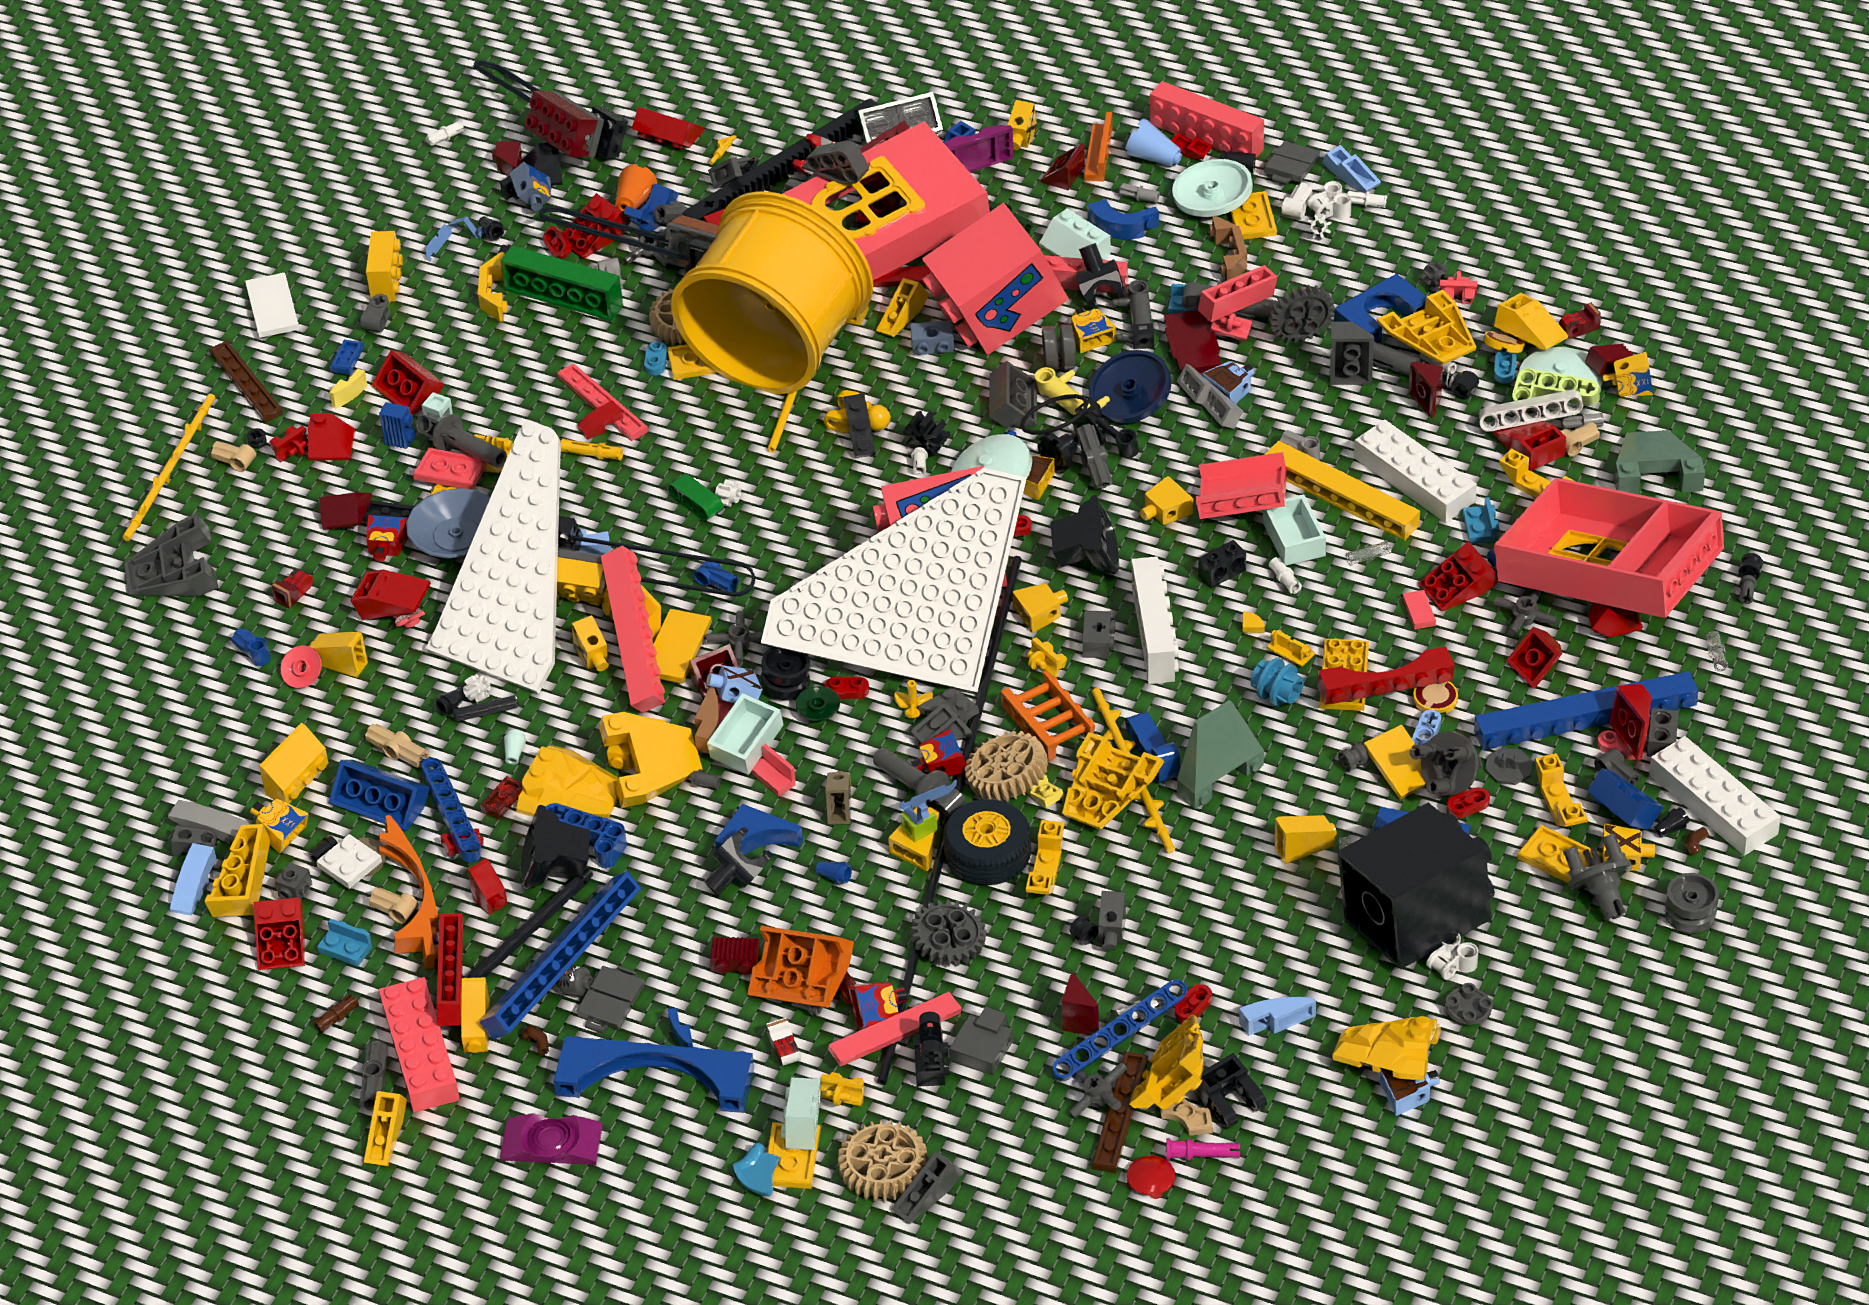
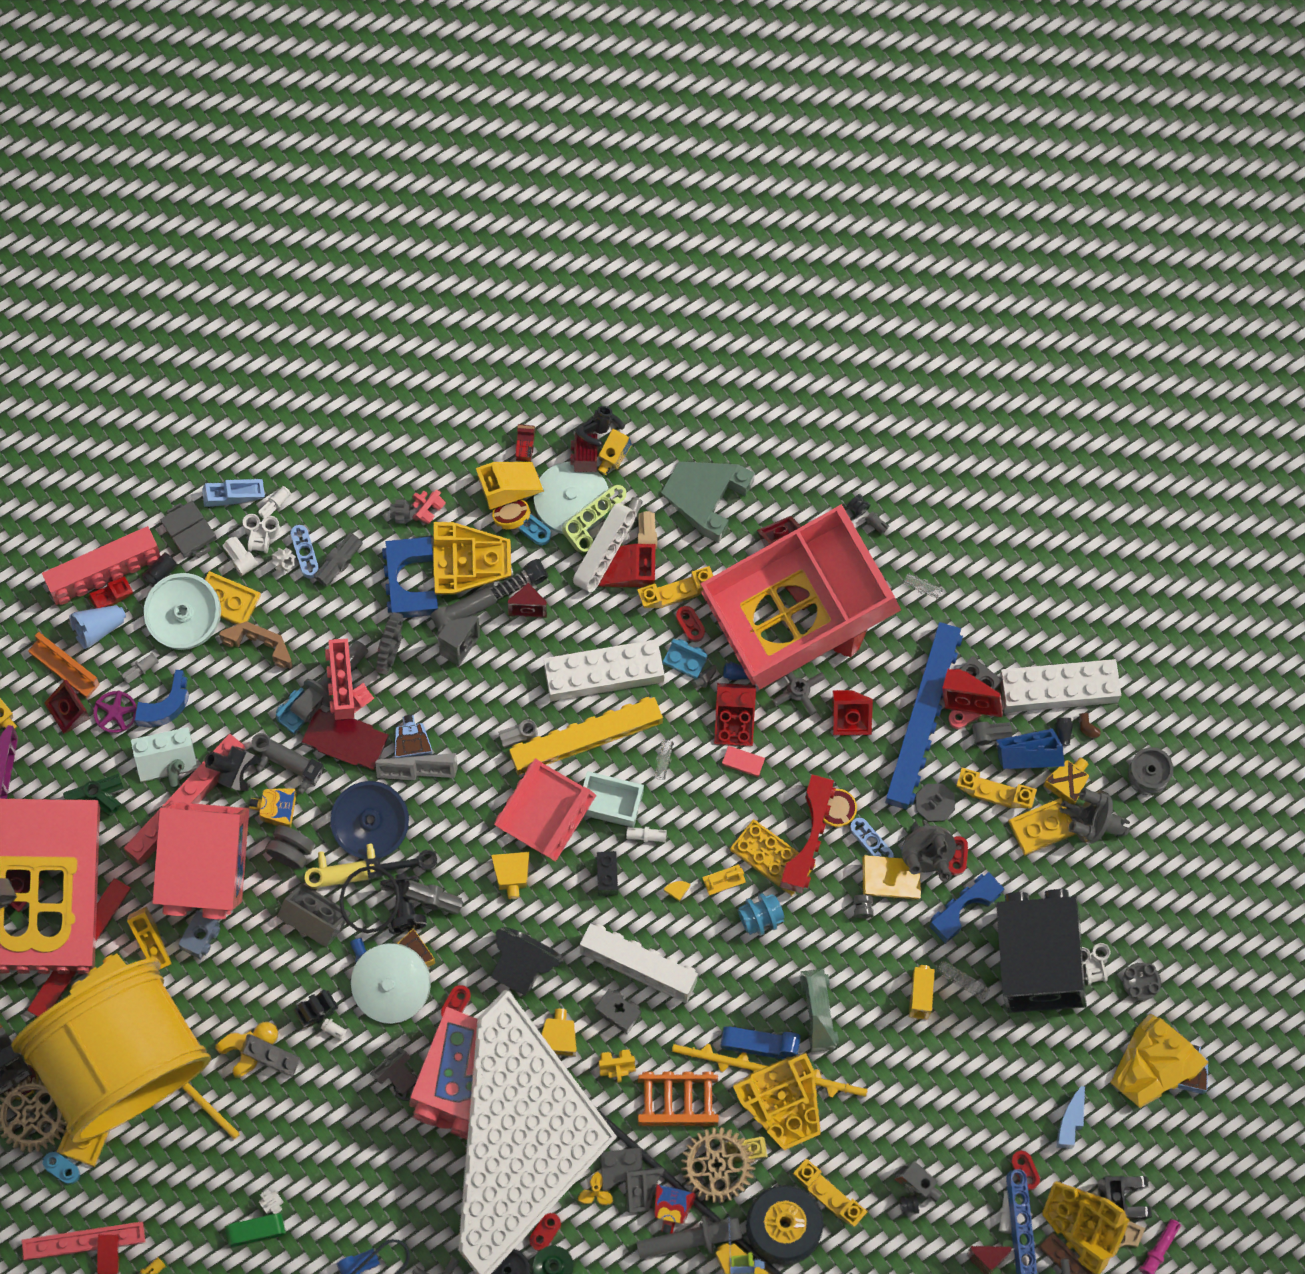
camera: 65 degrees left, 25 degrees up
none -> magenta wheel [93,690,137,733]
none -> sand green arm [167,759,184,787]
none -> light blue beam [291,525,319,578]
none -> dark grey piece [314,533,363,587]
none -> black piece [575,406,625,447]
none -> red plate [676,606,705,642]
none -> dark grey bar [692,665,716,688]

